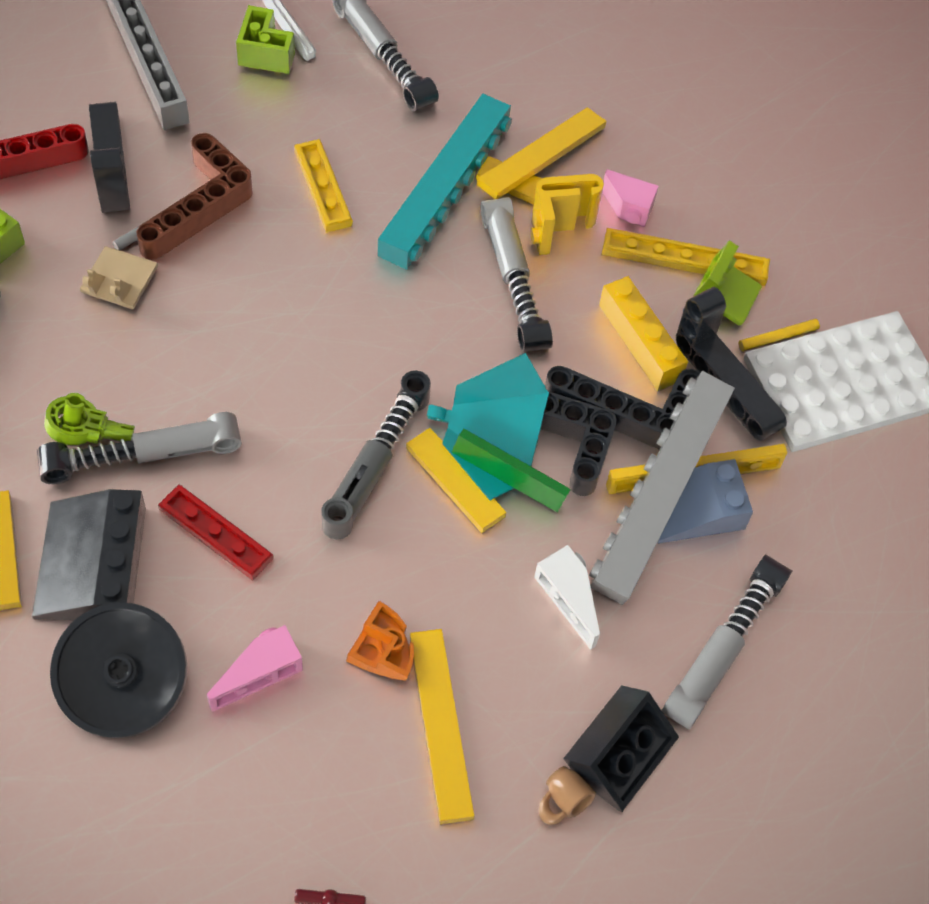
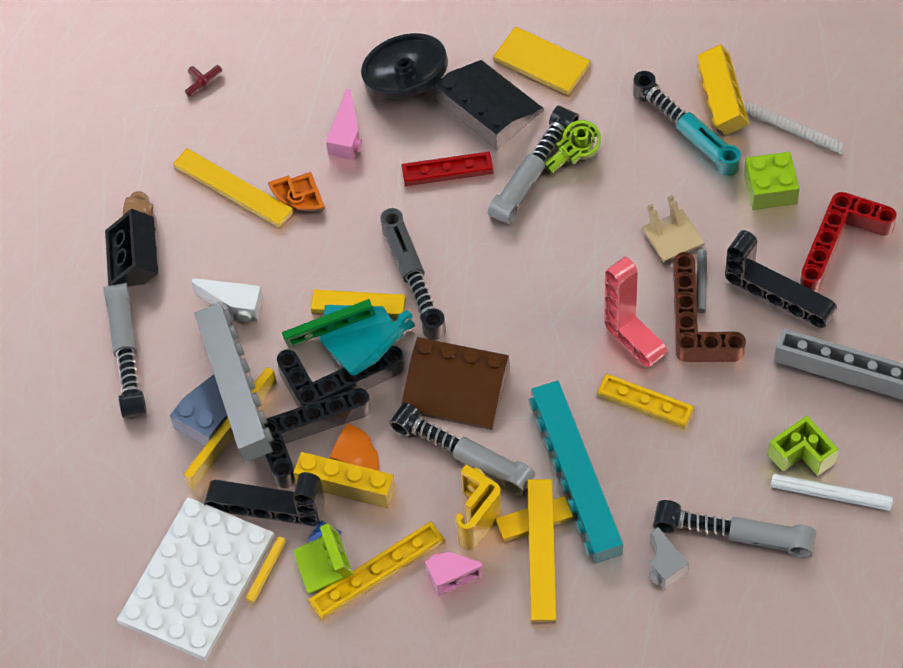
camera: 145 degrees right, 0 degrees up
none -> orange brick [329,423,379,470]
none -> reddish brown slope [401,337,510,430]
none -> coral beam [604,256,668,368]
none -> light grey arch [649,527,689,590]

